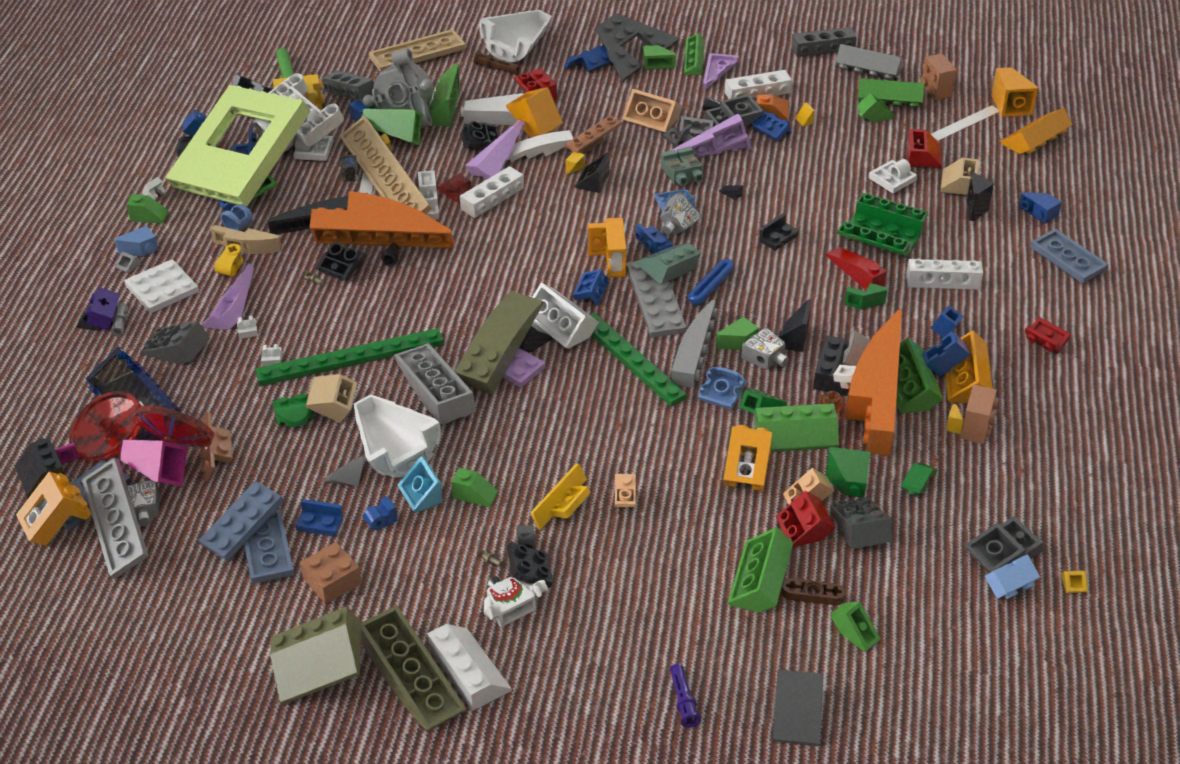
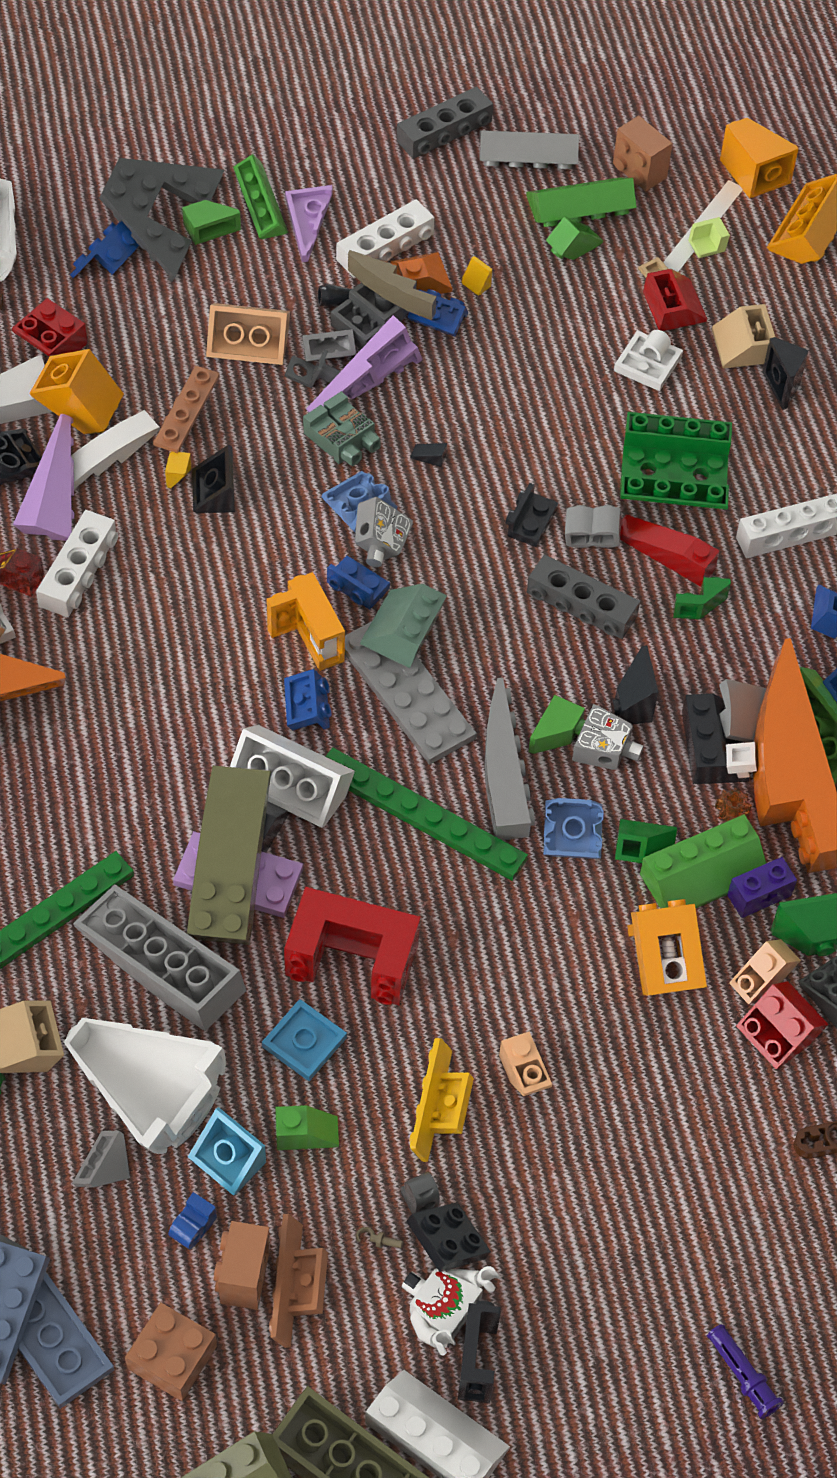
camera: 25 degrees left, 15 degrees up
blue bracket [295,499,343,537] -> none
blue piece [688,259,734,305] -> none
bright green slope [727,527,793,612] -> none
none -> nougat brick [214,1221,270,1310]
none -> dark azure plate [262,999,347,1081]
none -> nougat bracket [269,1214,328,1348]
none -> red piece [284,887,420,1005]
none -> dark tan slope [348,250,436,320]
none -> black panel [457,1301,501,1404]
none -> dark grey brick [527,554,640,639]
none -> light grey brick [565,505,621,548]
none -> yellowish green panel [688,217,730,258]
none -> dark purple brick [727,857,797,918]

